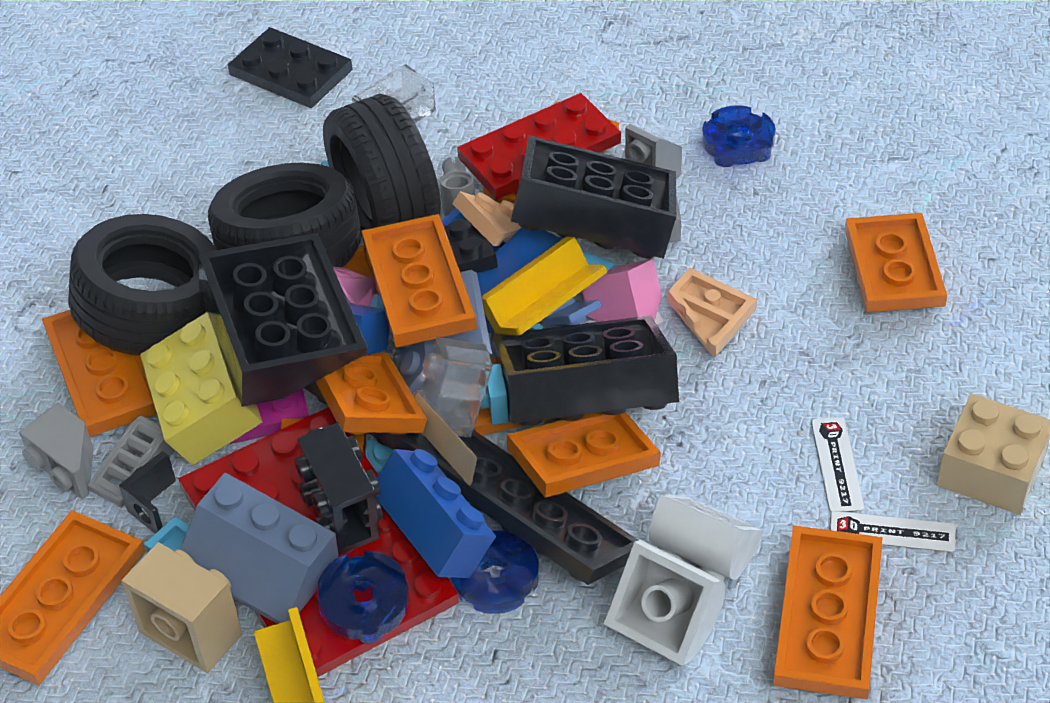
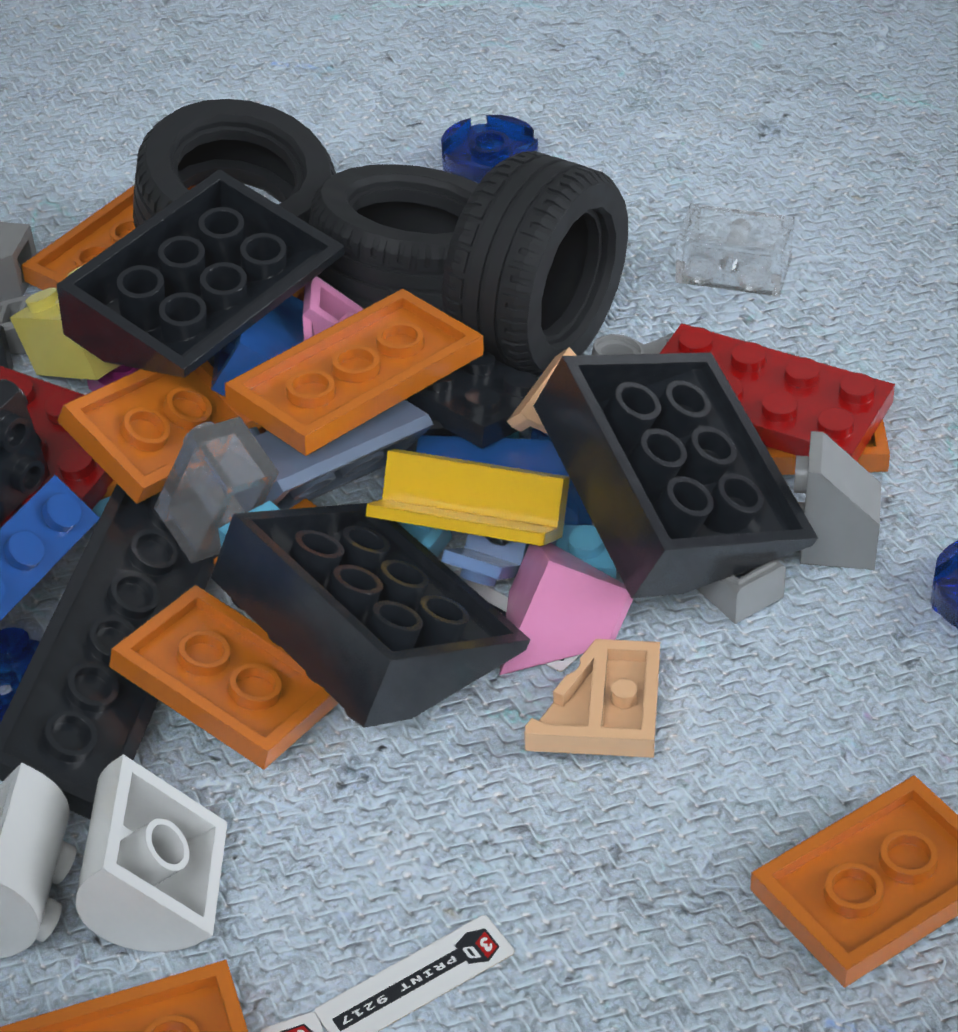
camera: 60 degrees right, 5 degrees down
black plate [227,27,353,109] -> none
tan sticker [415,393,477,485] -> none
none -> clear blue plate [441,115,539,183]

